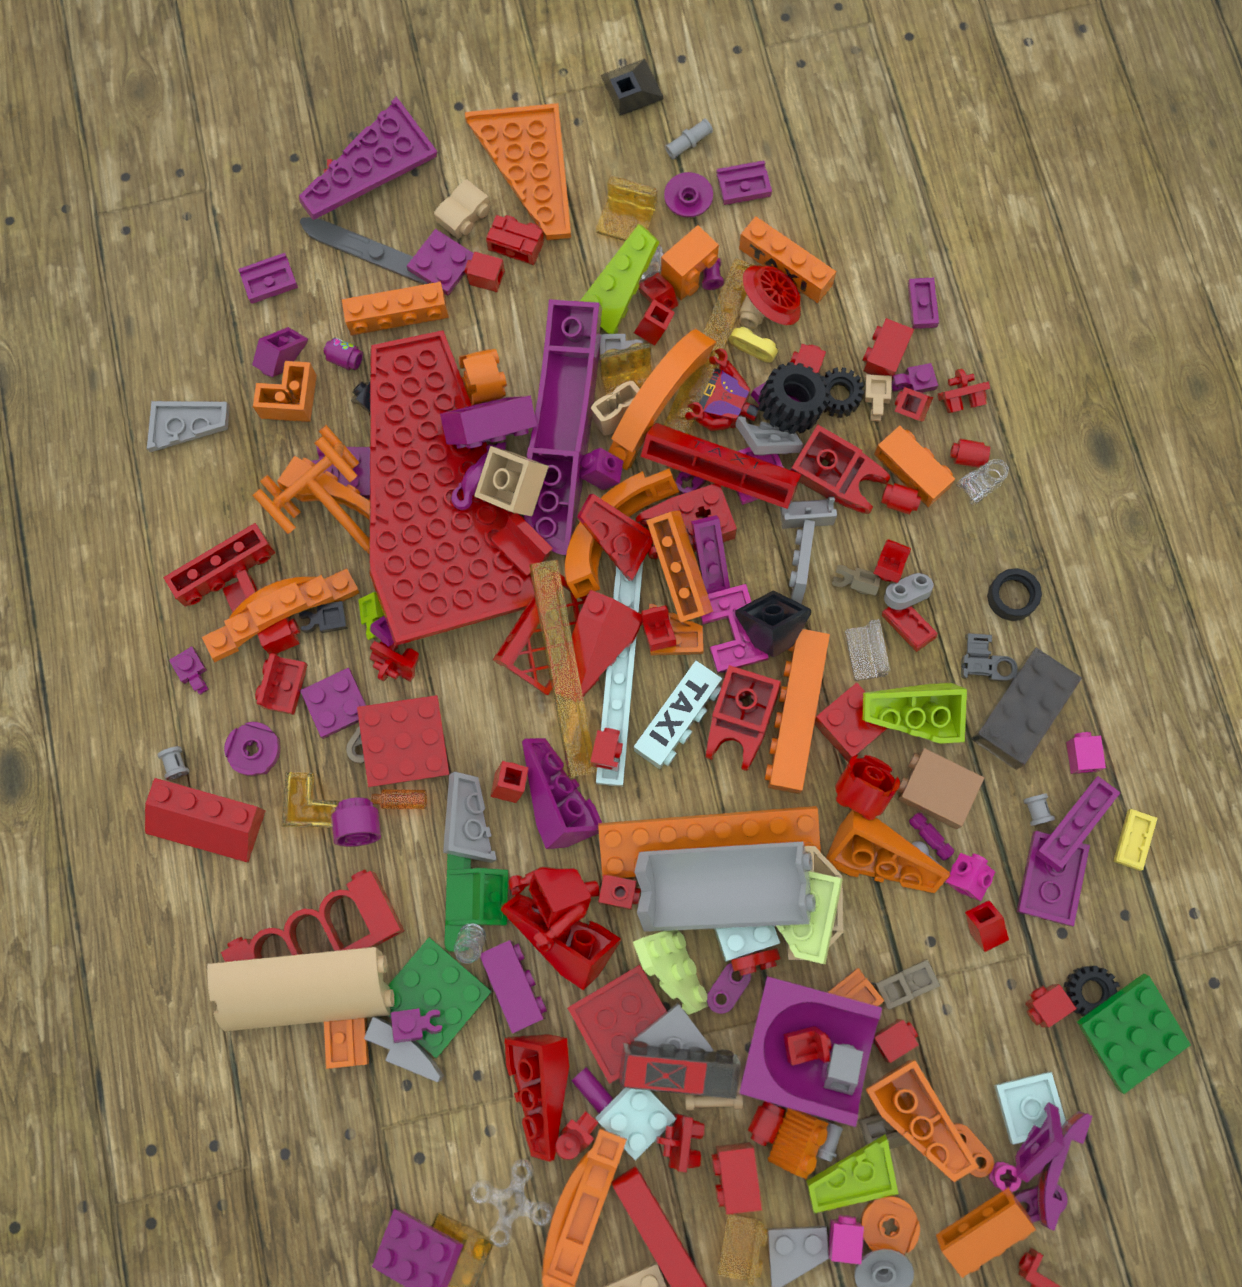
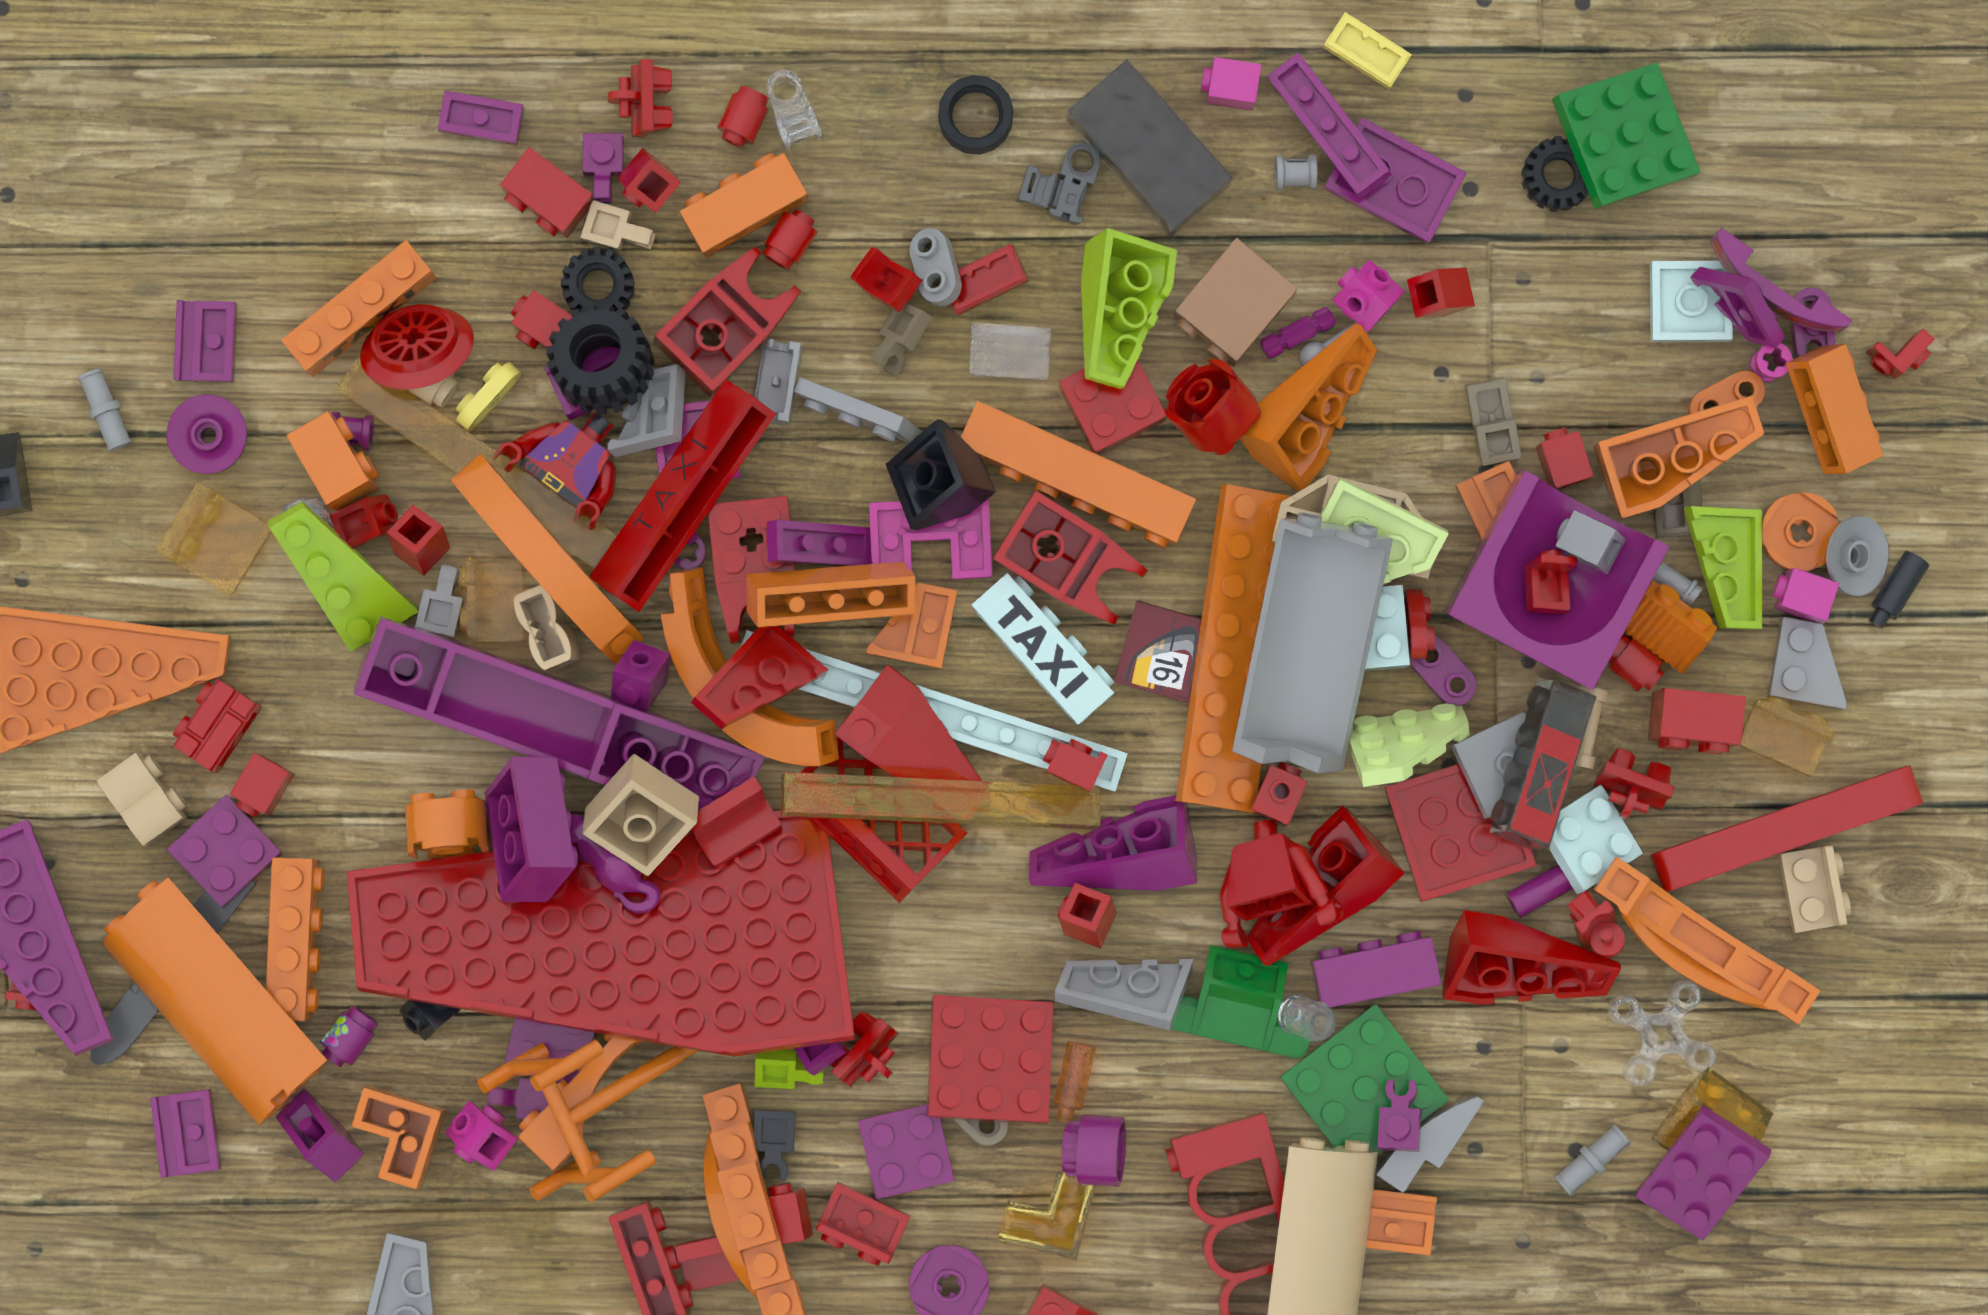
camera: 85 degrees left, 10 degrees up
red bracket [641,605,677,652] -> none
red brick [1025,984,1076,1028] -> none
none -> orange cylinder [102,877,327,1126]
none -> dark pink brick [445,1101,518,1171]
none -> slope [1114,600,1202,703]
none -> light grey pin [1553,1124,1632,1196]

